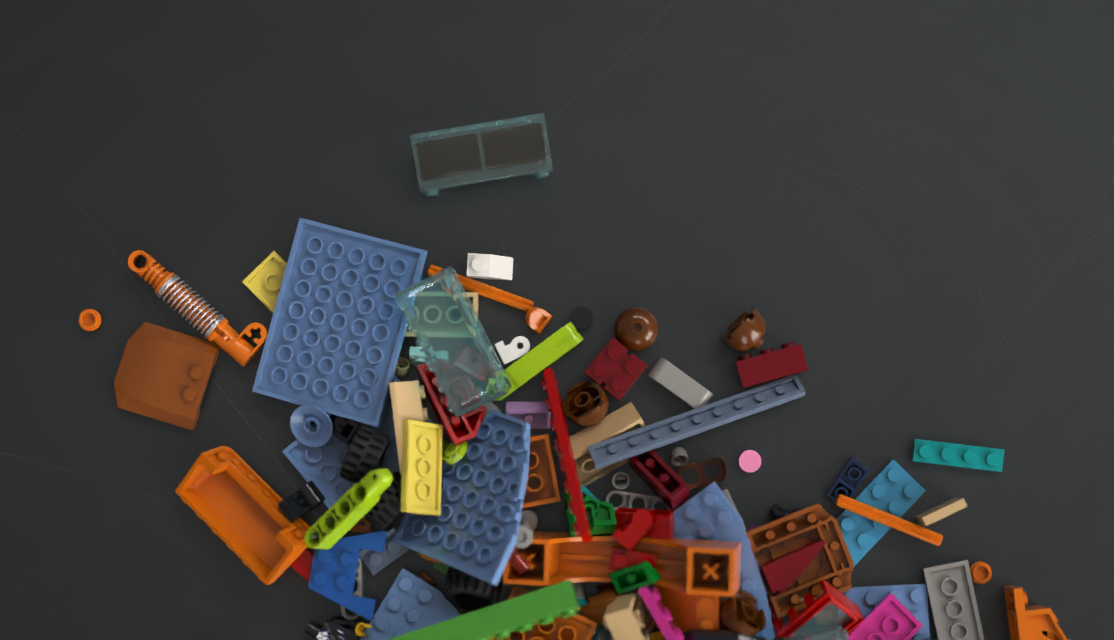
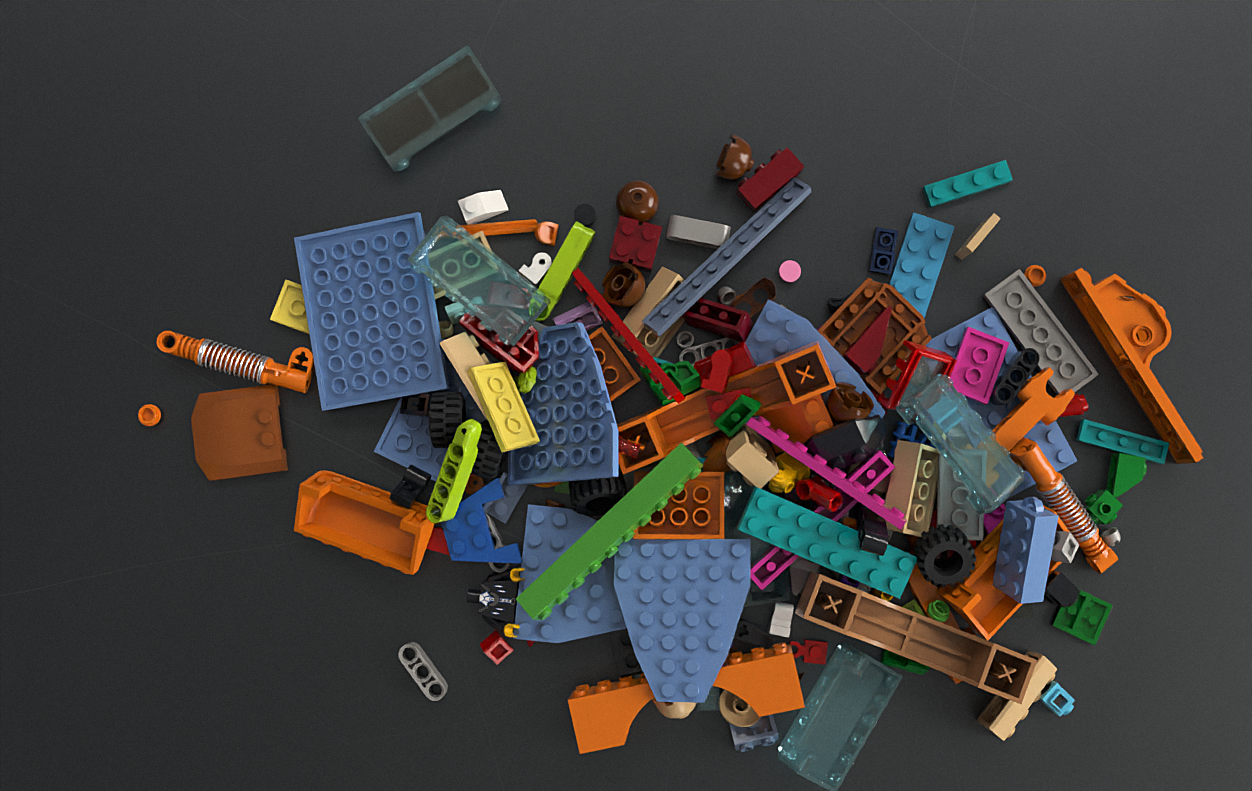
camera: 25 degrees left, 0 degrees up
medium blue dish [290,404,333,447] -> none
light grey wheel [515,509,538,548] -> none
orange axle [835,494,943,546] -> none

